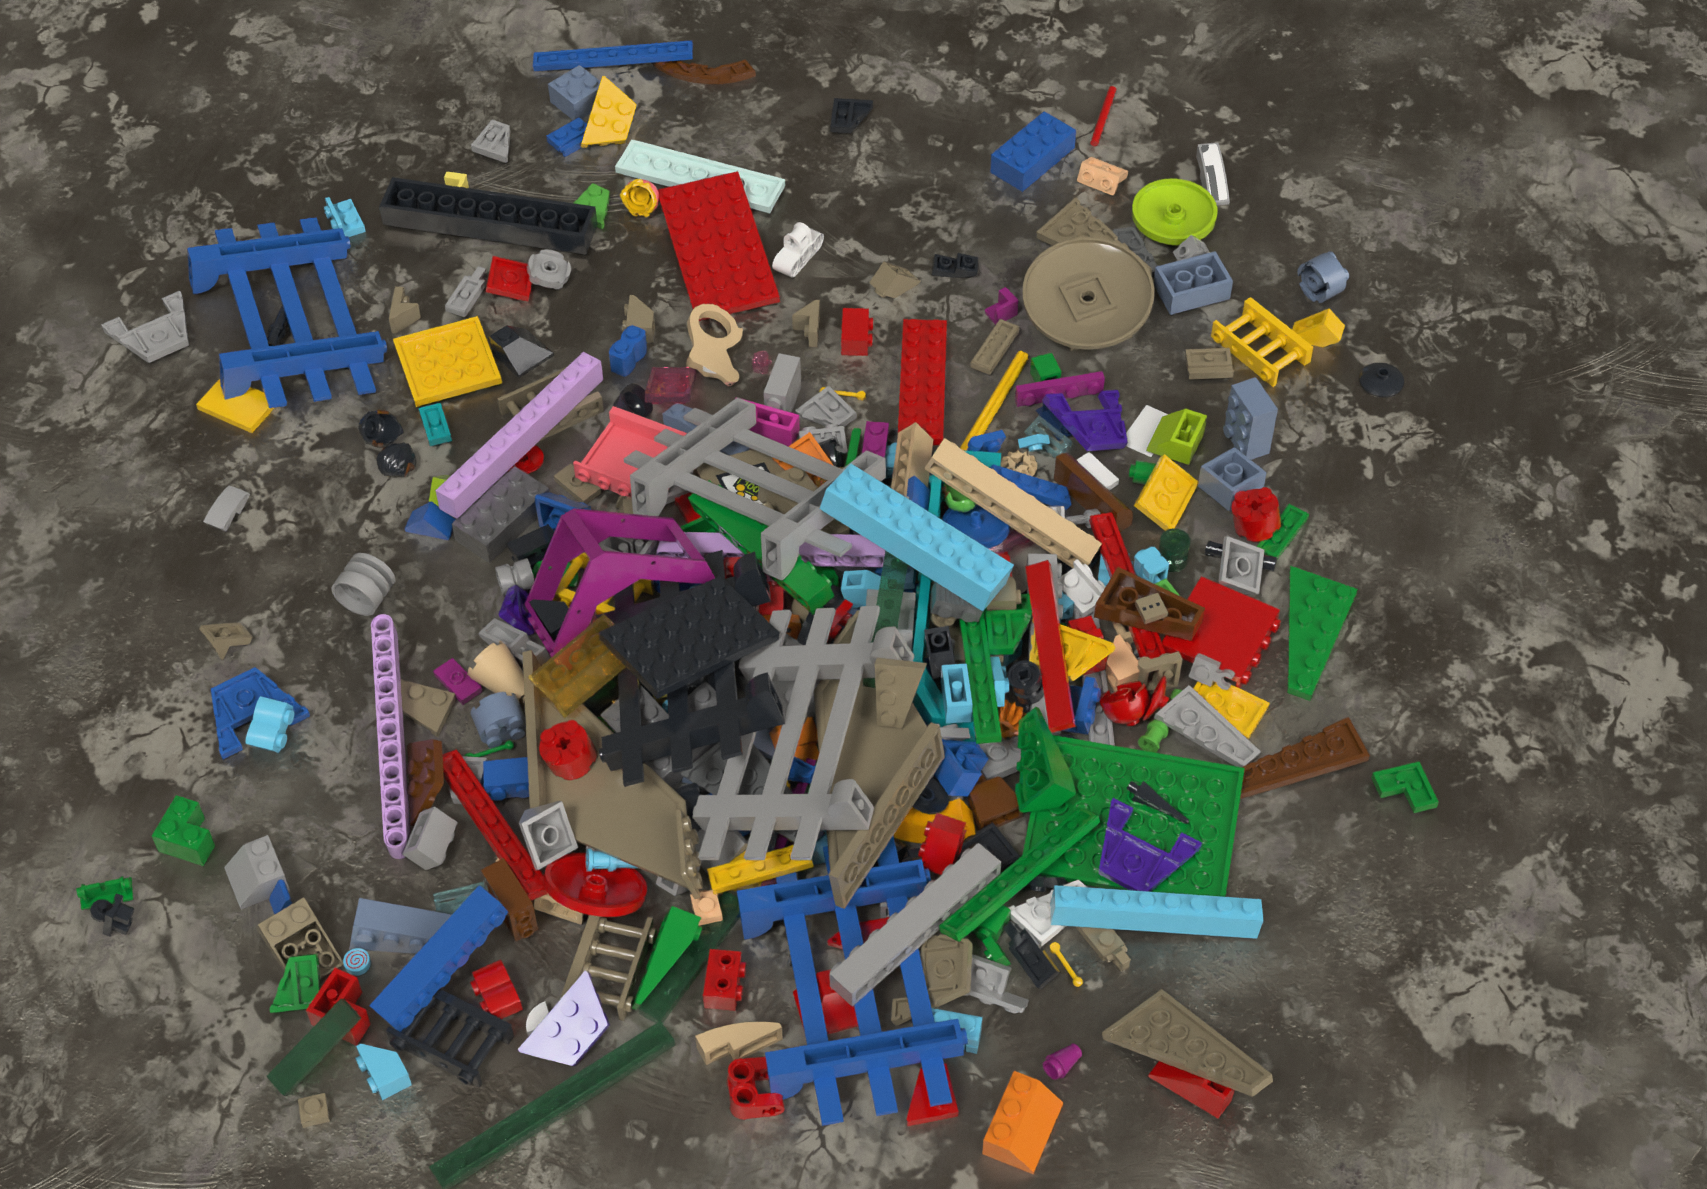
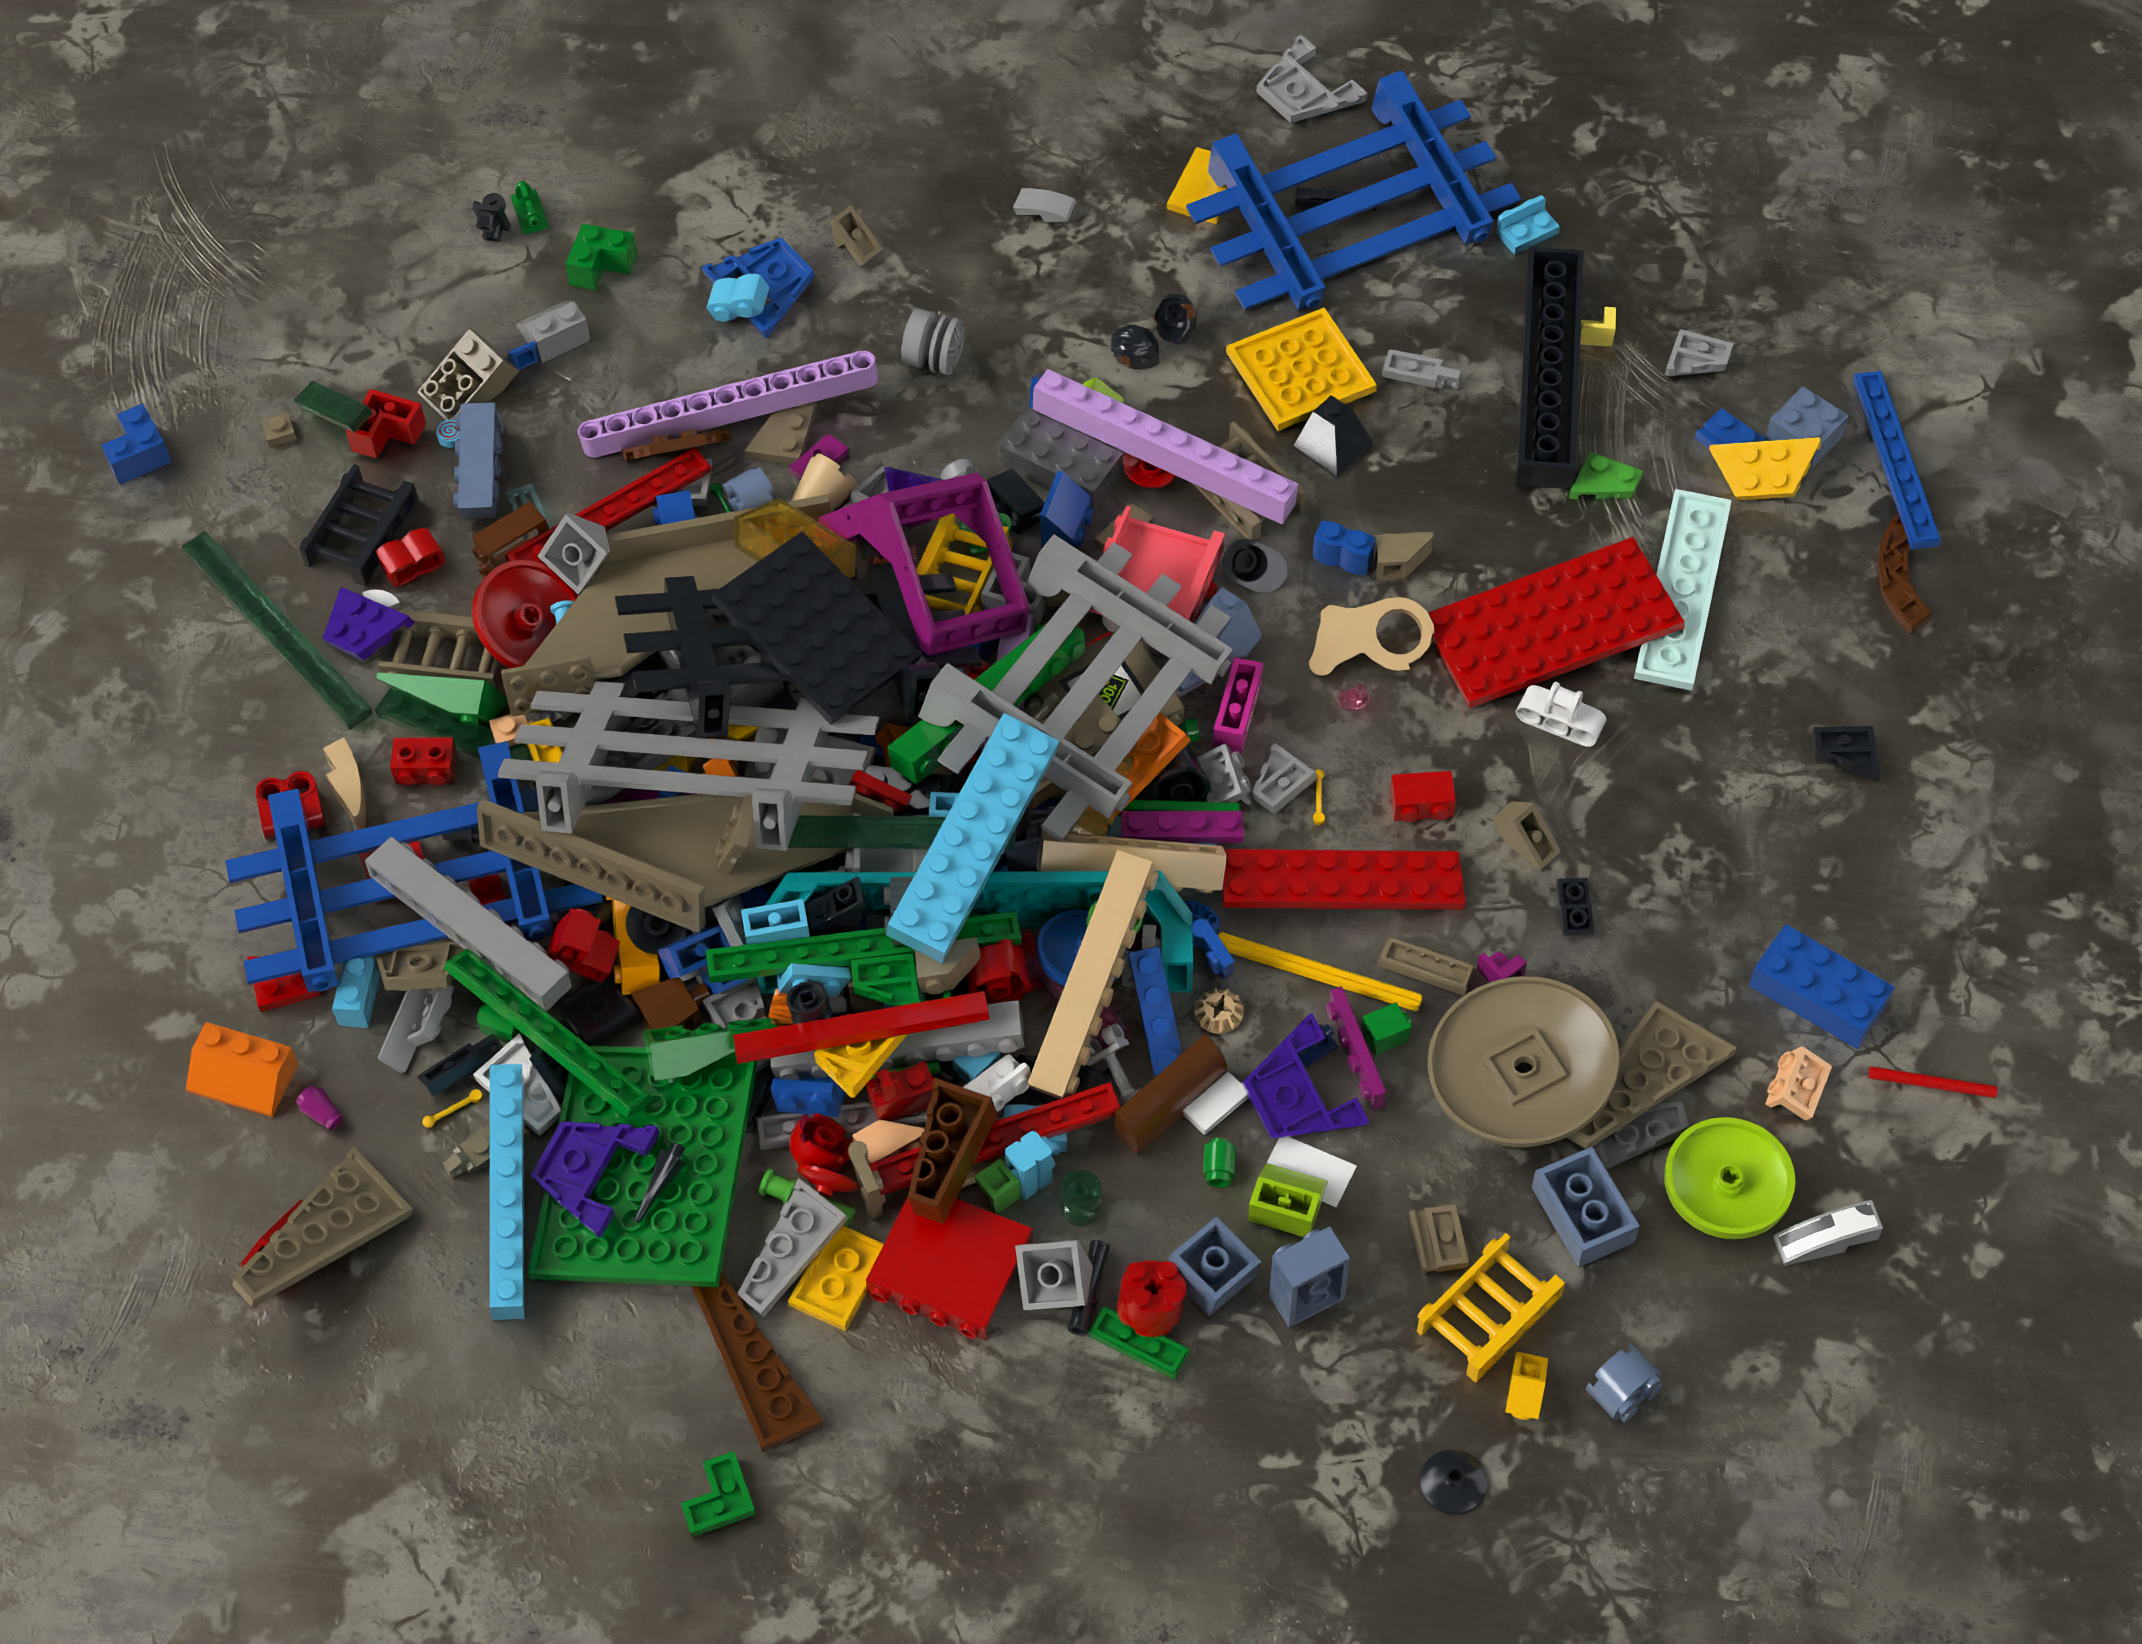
camera: 85 degrees right, 5 degrees up
green wing [270,953,321,1013] -> none
medium azure slope [355,1044,412,1100] -> none
blue brick [369,885,509,1032] -> none
dark tan slope [389,287,421,333] -> none
light grey brick [402,807,458,870] -> none
teal plate [419,403,452,446] -> none
red plate [485,256,532,302] -> none
light grey plate [527,250,571,289] -> none
red brick [539,720,597,780] -> none
yellow hair [620,179,659,217] -> none
clear pink plate [644,367,696,404] -> none
light grey brick [764,353,801,413] -> none
dark tan slope [792,300,820,347] -> none
blue tile [907,475,930,511] -> none
green plate [982,935,1011,966] -> none
medium azure plate [1018,434,1050,452] -> none
clear light blue tile [1024,416,1073,458] -> none
yellow tile [1134,454,1198,534] -> none
dark tan tile [1135,593,1168,624] -> none
light grey brick [1173,235,1210,261] -> none
light grey plate [1189,653,1235,690] -> none
green wing [1287,566,1358,701] -> none

